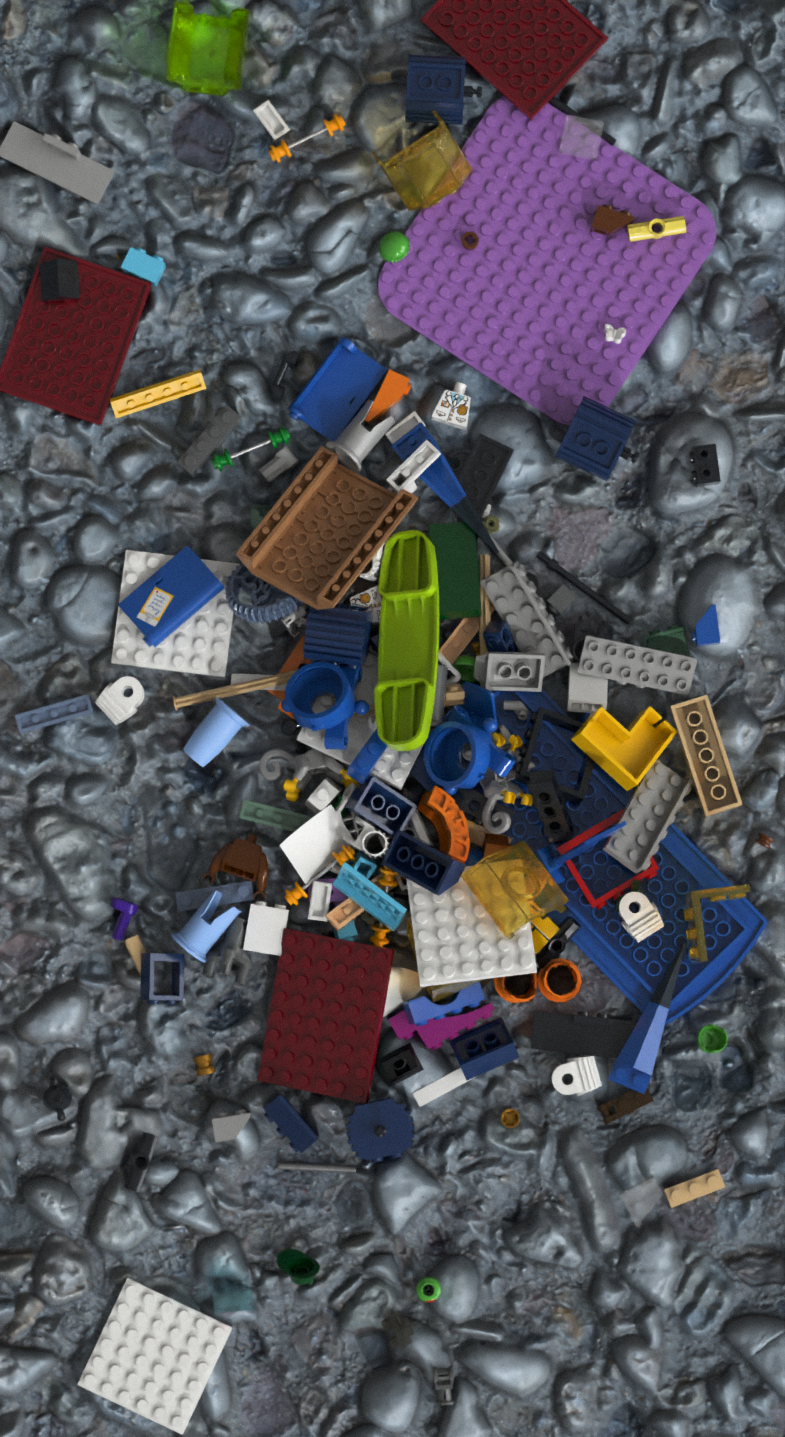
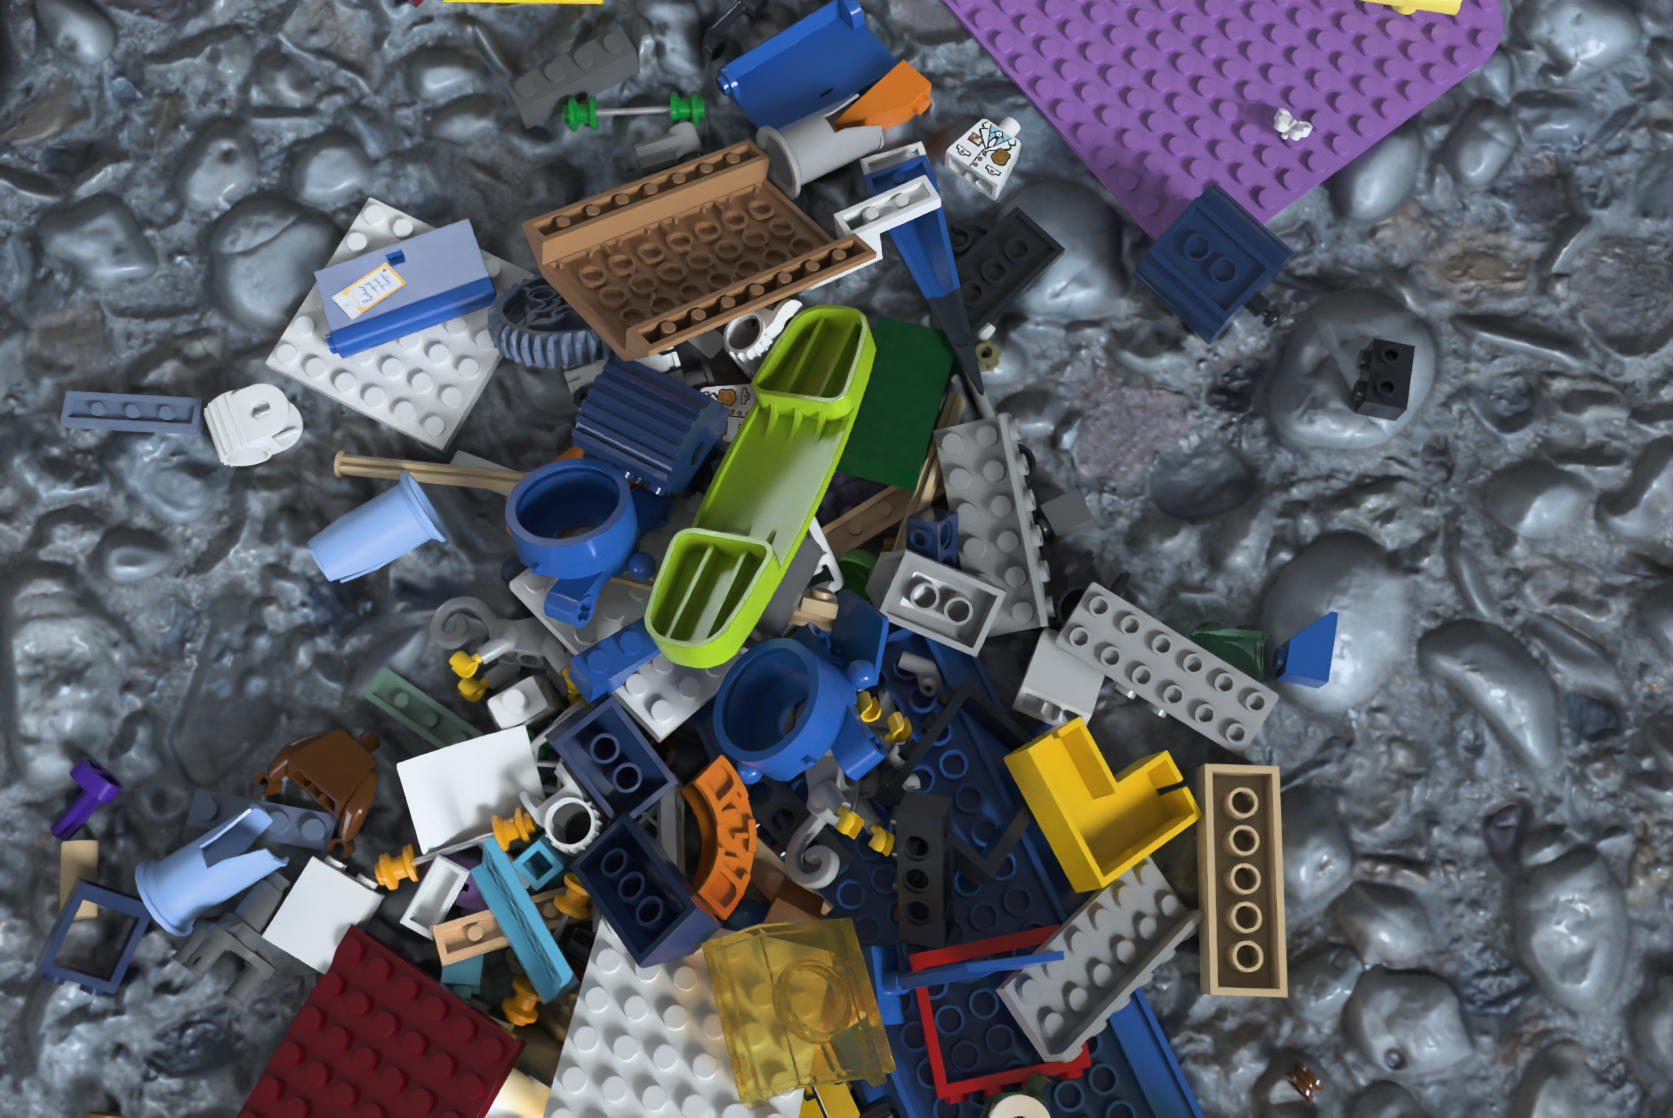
camera: 15 degrees right, 10 degrees down
black bar [536,551,632,625] -> none

